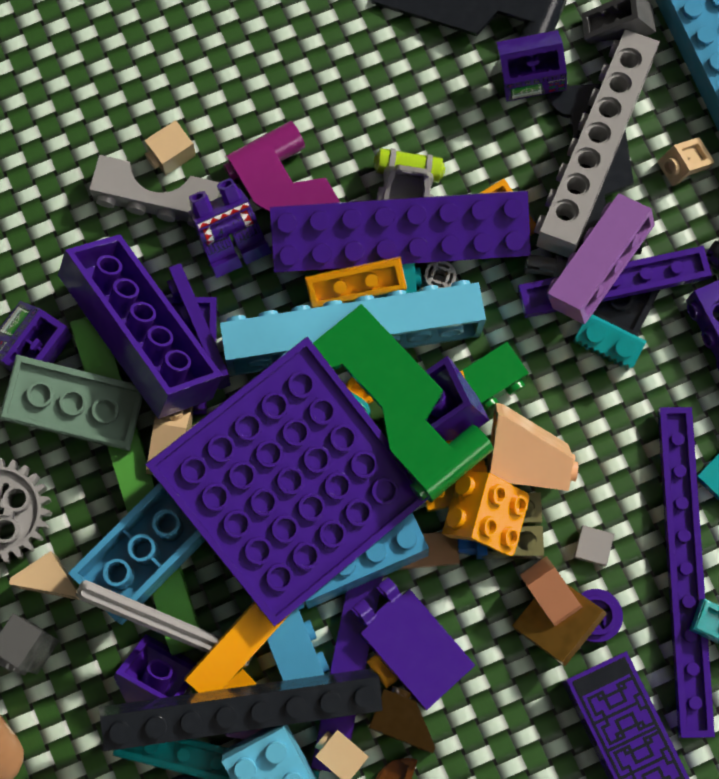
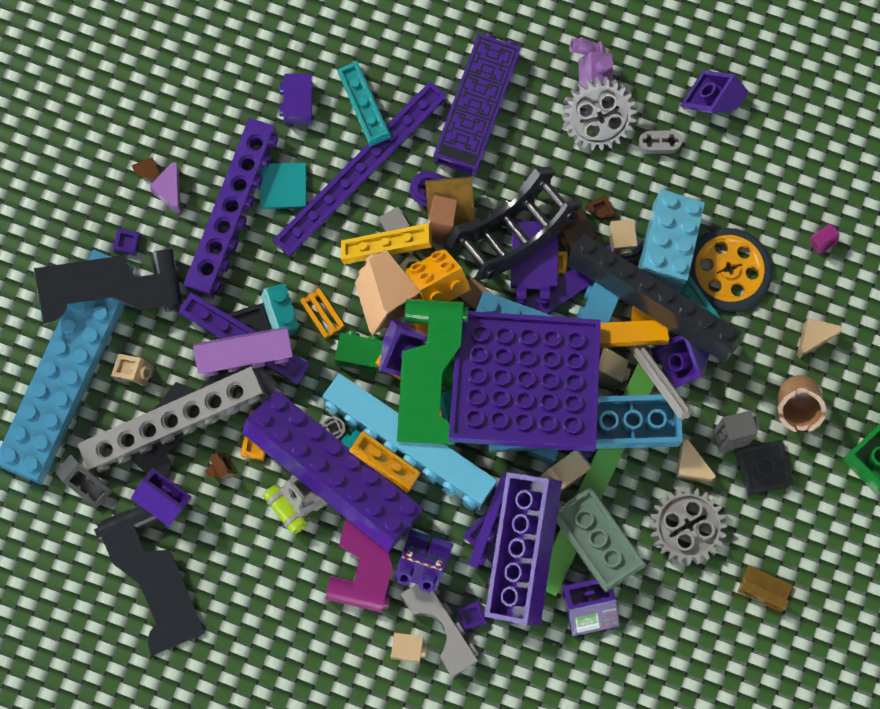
camera: 135 degrees left, 0 degrees up
none -> reddish brown tile [205,453,237,479]
none -> light orange tile [300,288,345,340]
none -> yellow plate [341,223,432,265]
none -> black fence [445,166,583,281]
none -> dark purple tile [456,600,487,632]
none -> tan slope [598,348,631,388]

